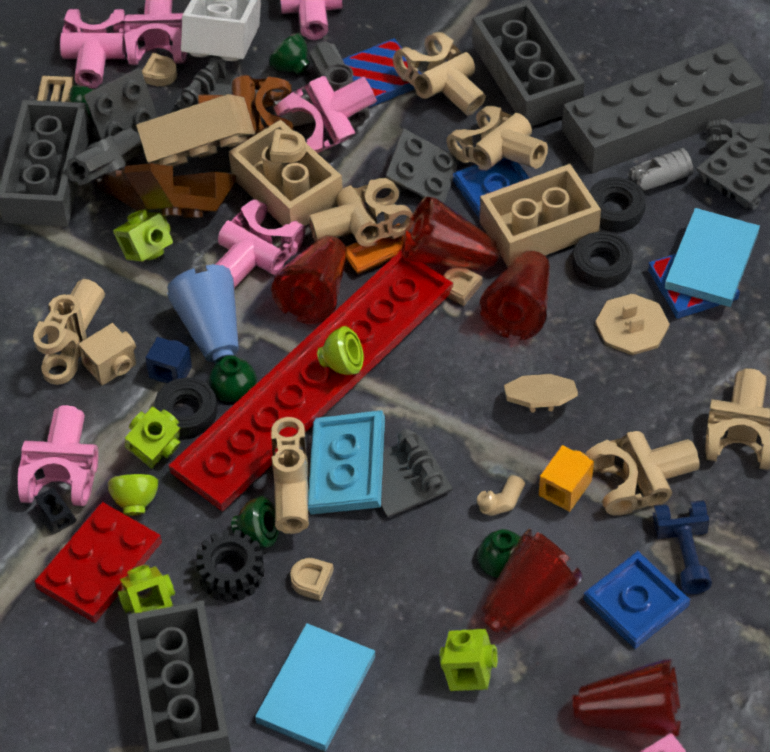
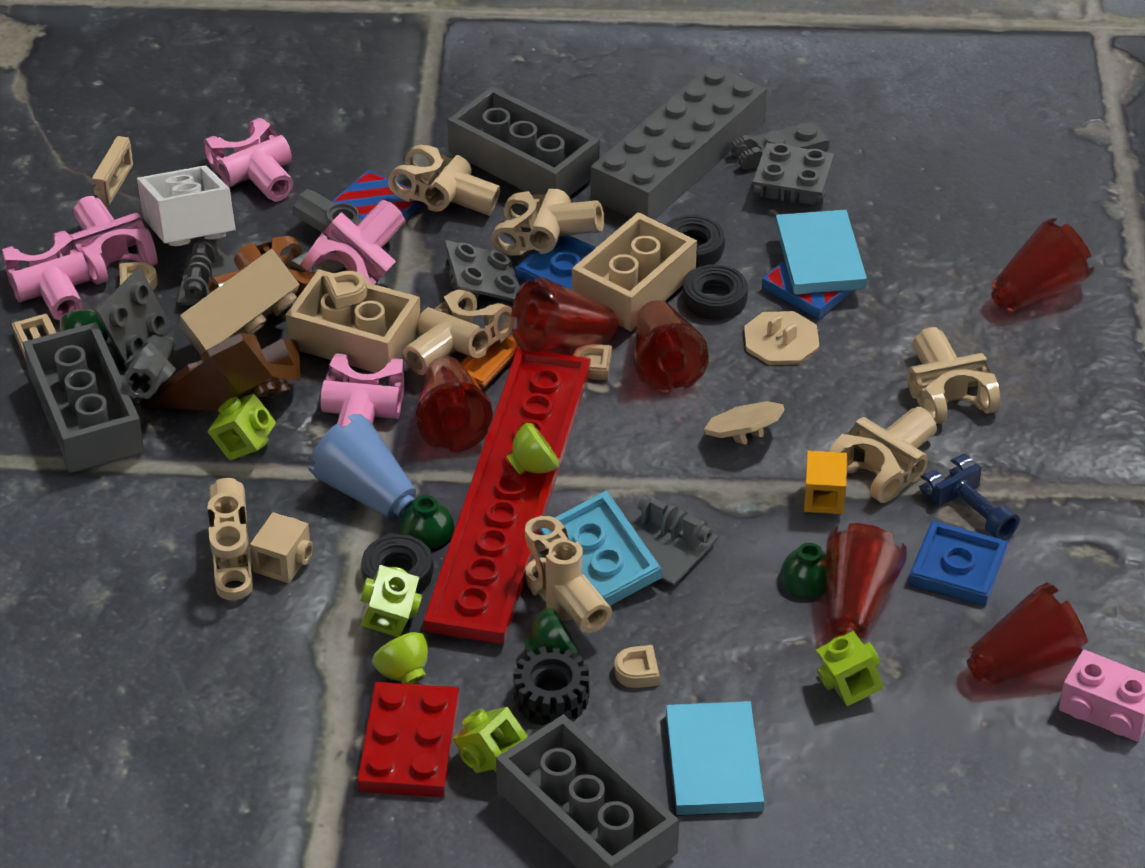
camera: 30 degrees left, 10 degrees down
bright pink connector [18,405,99,506] -> none
black piece [34,487,77,534] -> none
dark blue plate [145,337,192,384] -> none
dark green brick [269,33,311,75] -> none
tan arm [476,475,525,516] -> none
light grey hinge [627,148,693,191] -> none

